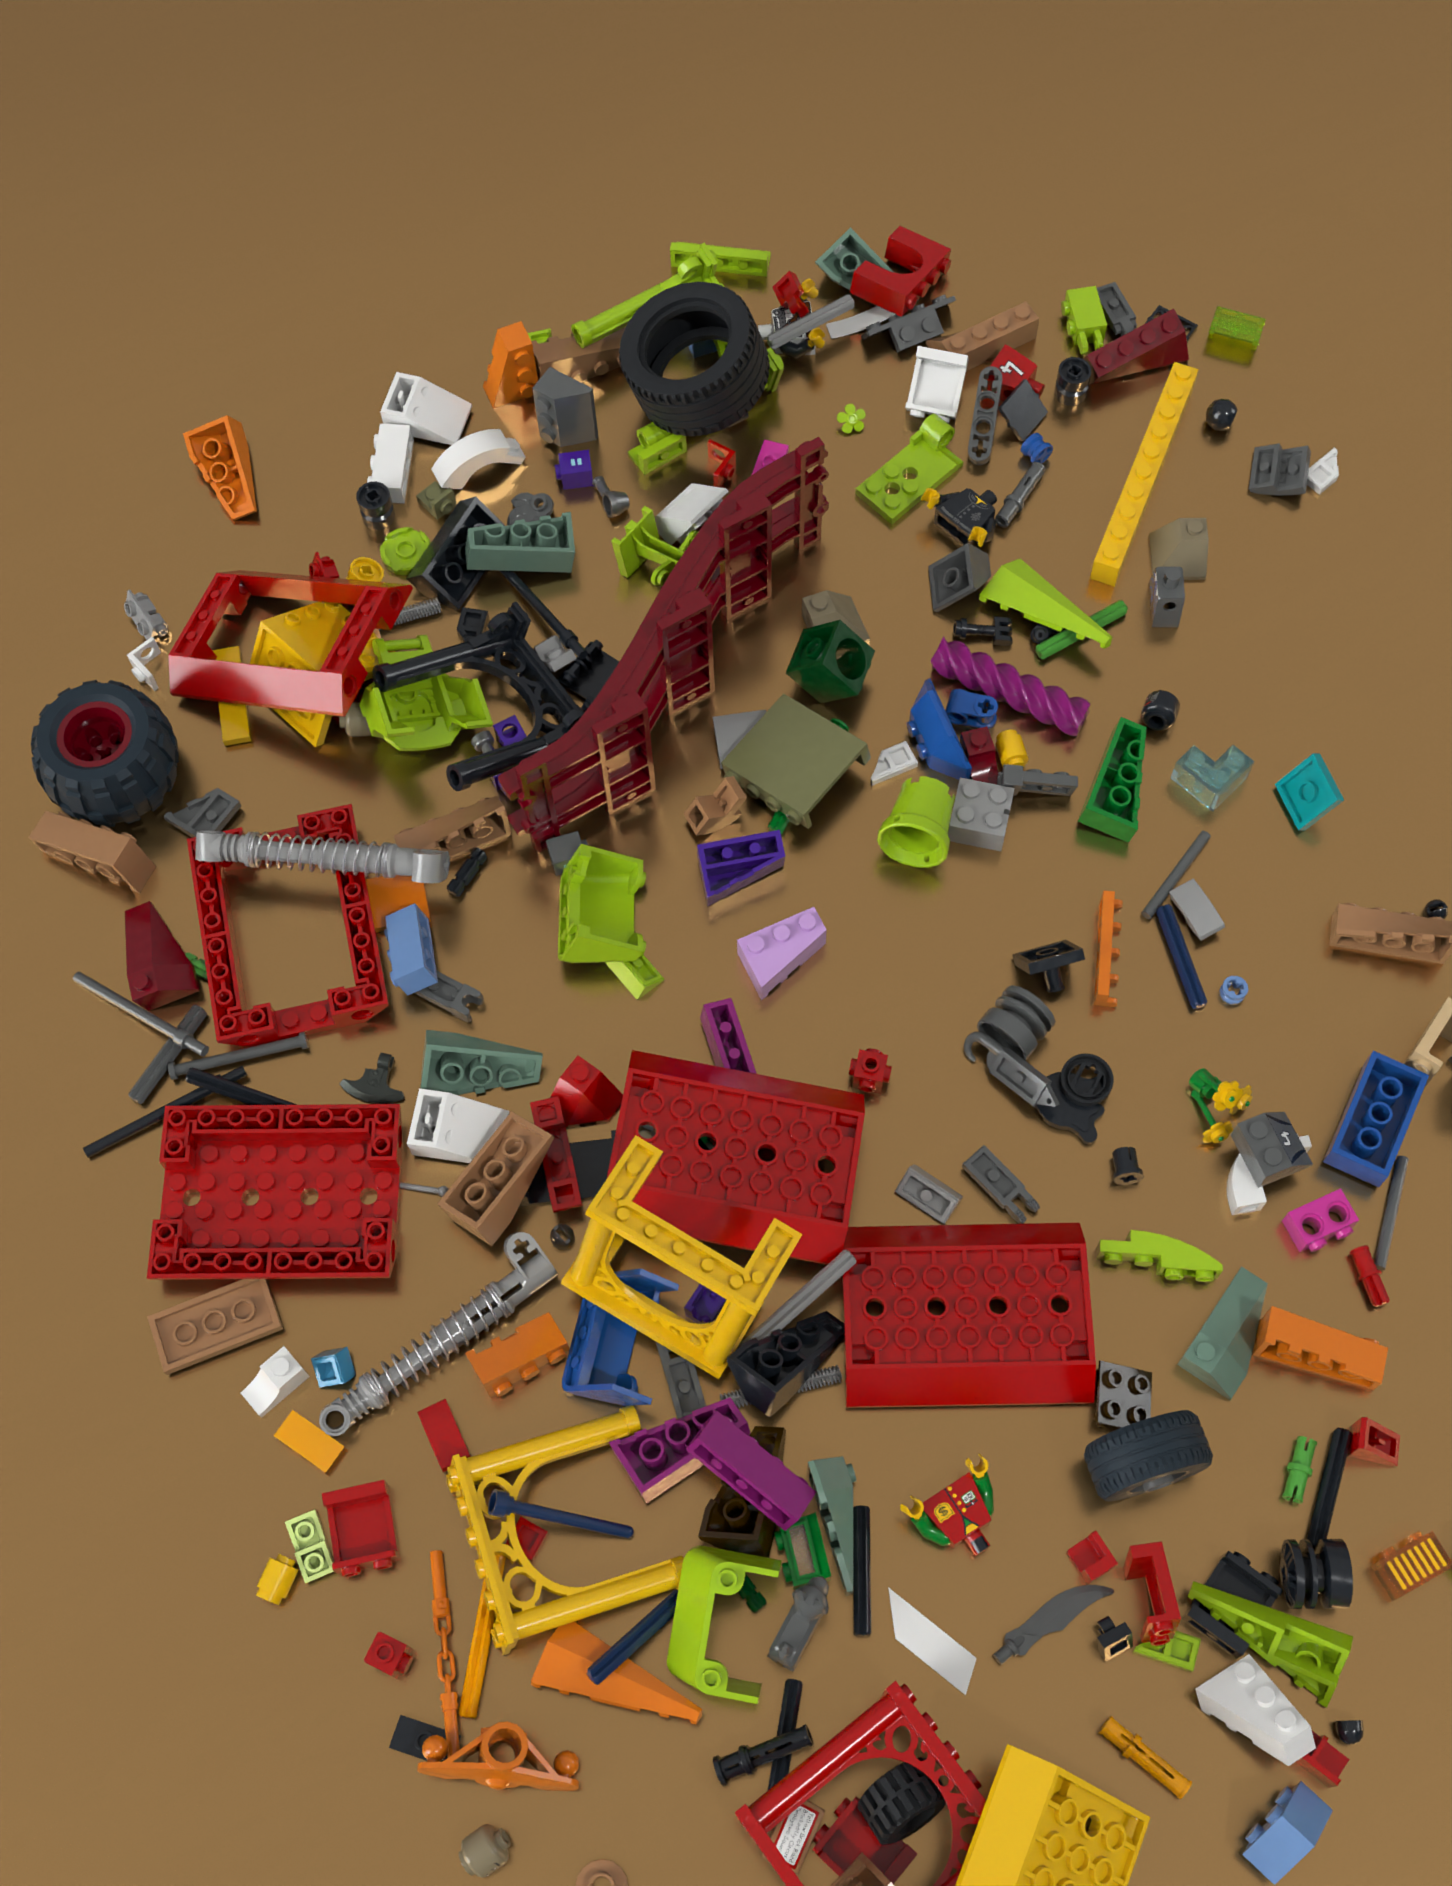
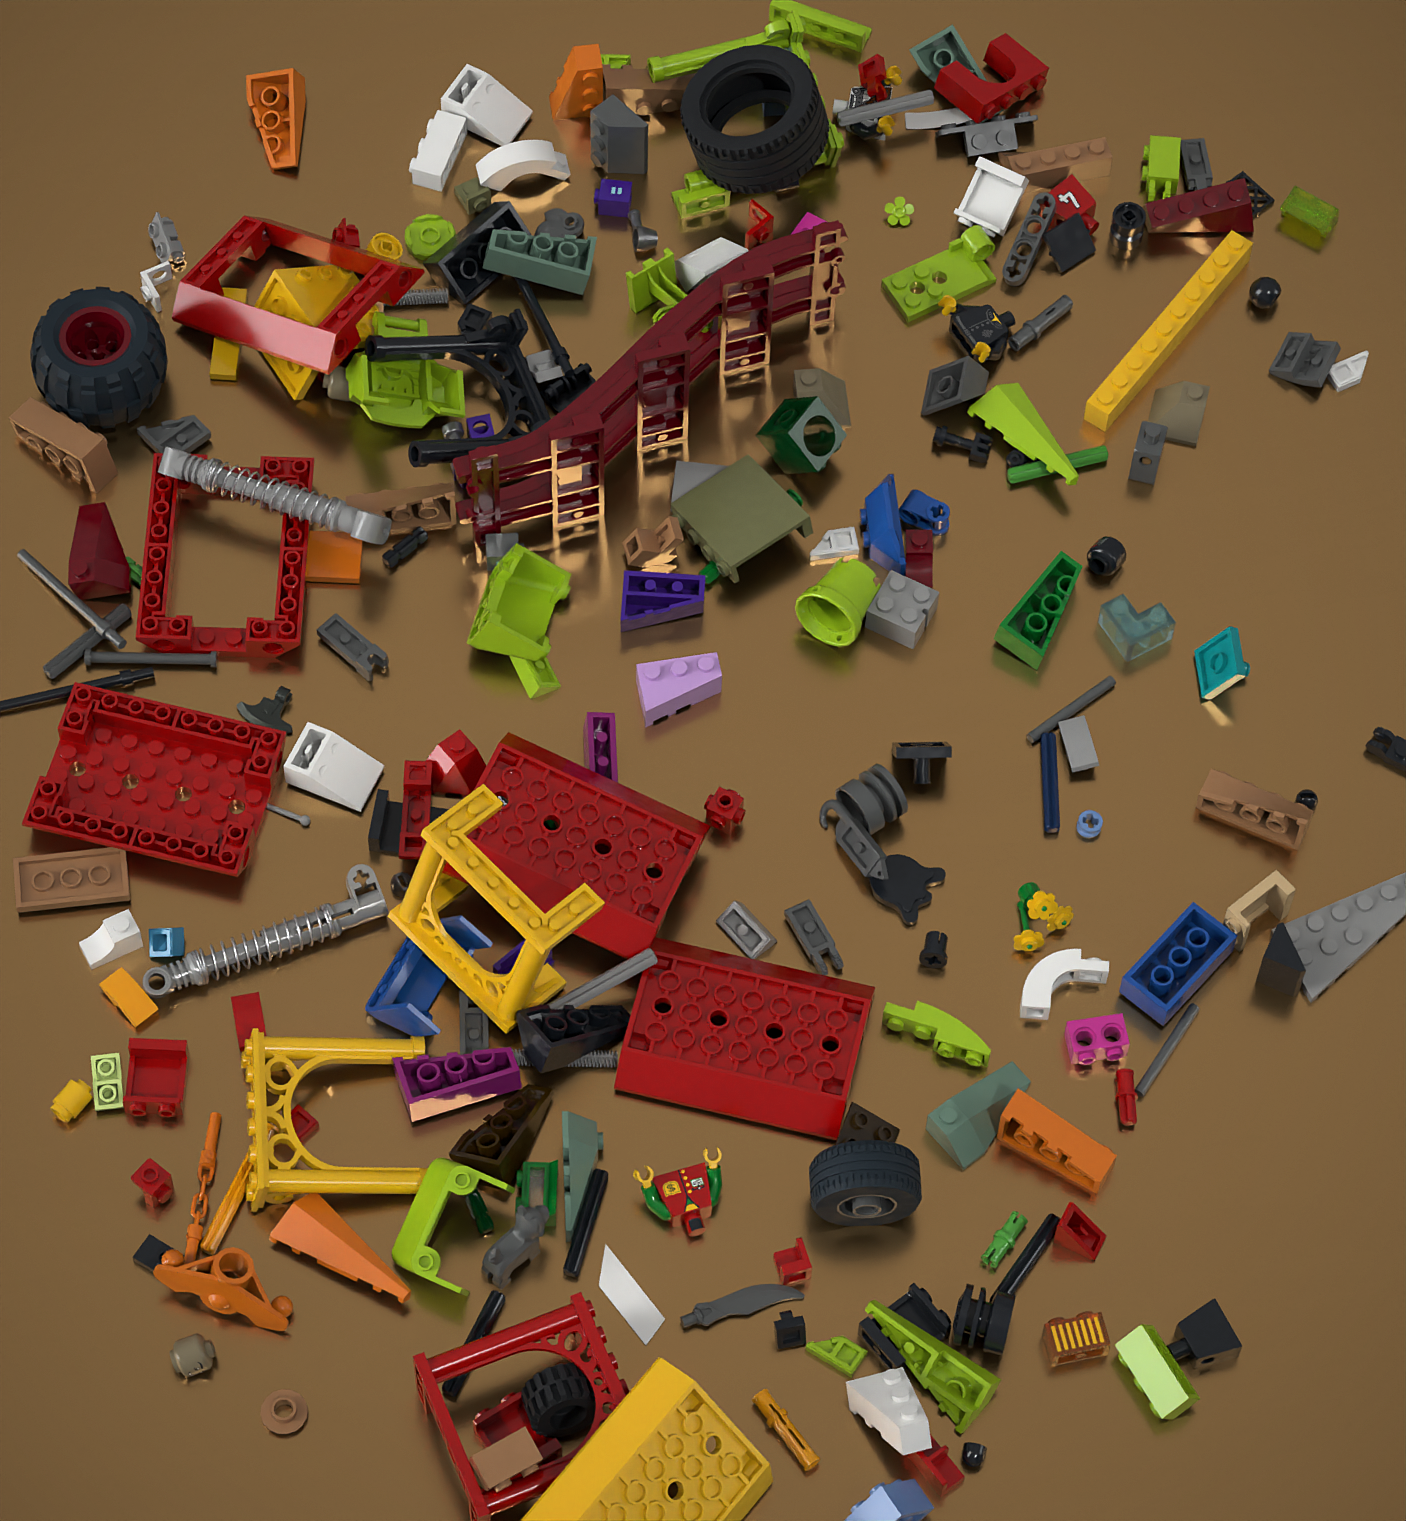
camera: 10 degrees right, 5 degrees down
black axle [185,1067,297,1105] -> none
black wheel [356,481,395,530] -> none
medium blue brick [384,903,438,995] -> none
sand green wedge [420,1030,543,1095] -> none
medium nougat slope [437,1111,554,1246] -> none
orange wedge [465,1312,570,1398] -> none
dark blue piece [488,1489,634,1538] -> none
dark blue axle [586,1589,678,1685] -> none
magenta brick [686,1411,816,1531] -> none
black pin [713,1724,814,1786] -> none
slope [761,1801,825,1875] -> none
magenta piece [931,636,1091,736] -> none
yellow brick [995,729,1029,768] -> none
dark grey plate [997,764,1078,796] -> none
blue wheel [1020,433,1053,464] -> none
black piece [1060,1053,1114,1107] -> none
orange hinge [1093,890,1123,1007] -> none
red panel [1123,1541,1181,1646] -> none
dark grey slope [1231,1112,1313,1188] -> none

